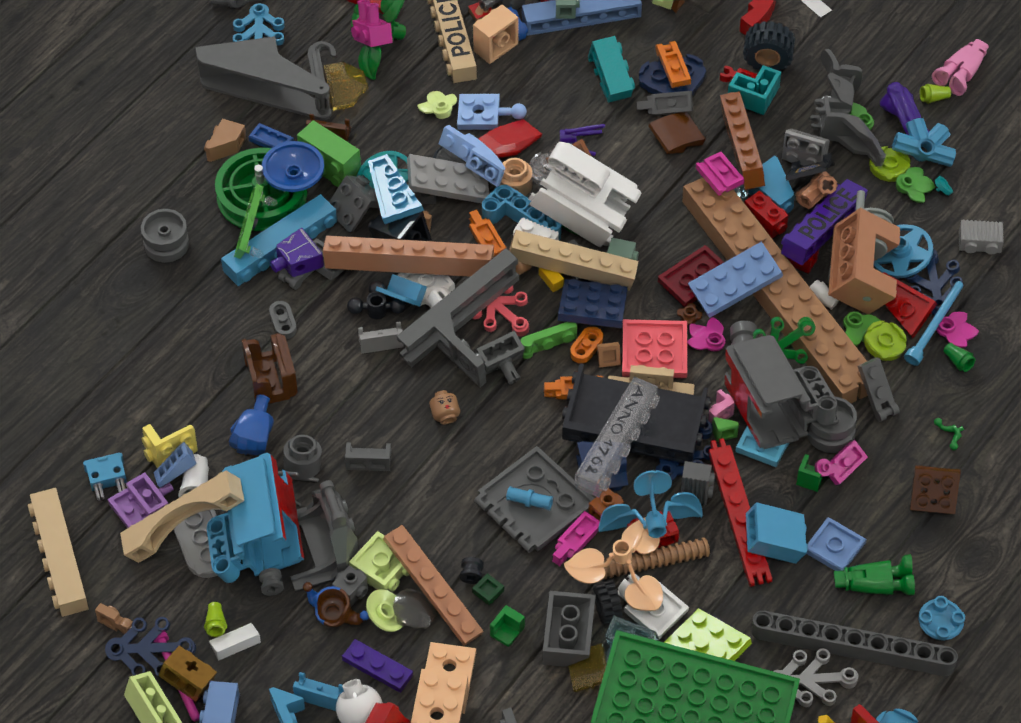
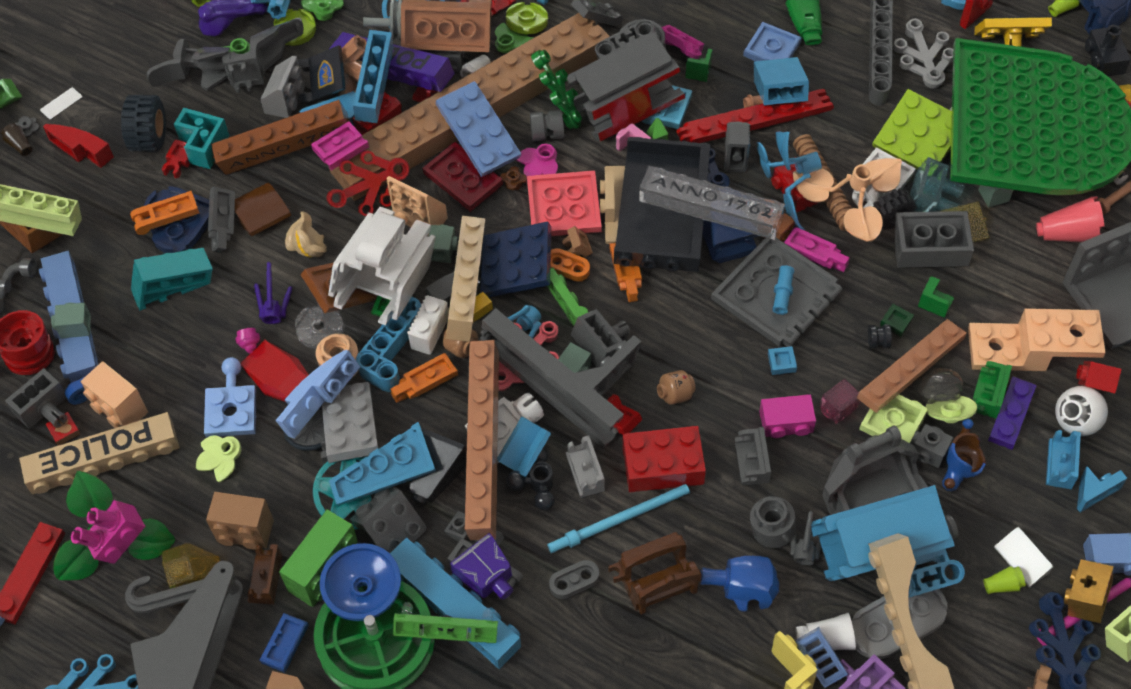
camera: 95 degrees left, 5 degrees up
none -> medium nougat brick [206,492,274,549]
none -> dark pink plate [235,328,260,354]
none -> tan hair [285,211,327,258]
none -> red plant [327,150,410,216]
none -> dark azure brick [353,30,394,123]
none -> light nougat slope [386,176,448,236]
none -> dark azure plant [508,305,542,338]
none -> medium azure bar [547,484,690,553]
none -> sand green brick [558,342,591,373]
none -> red bracket [607,394,642,434]
none -> red brick [622,426,706,492]
none -> dark pink brick [759,394,816,438]
none -> dark azure plate [768,346,797,375]
none -> clear pink brick [820,379,860,424]
none -> green hinge [972,361,1012,419]

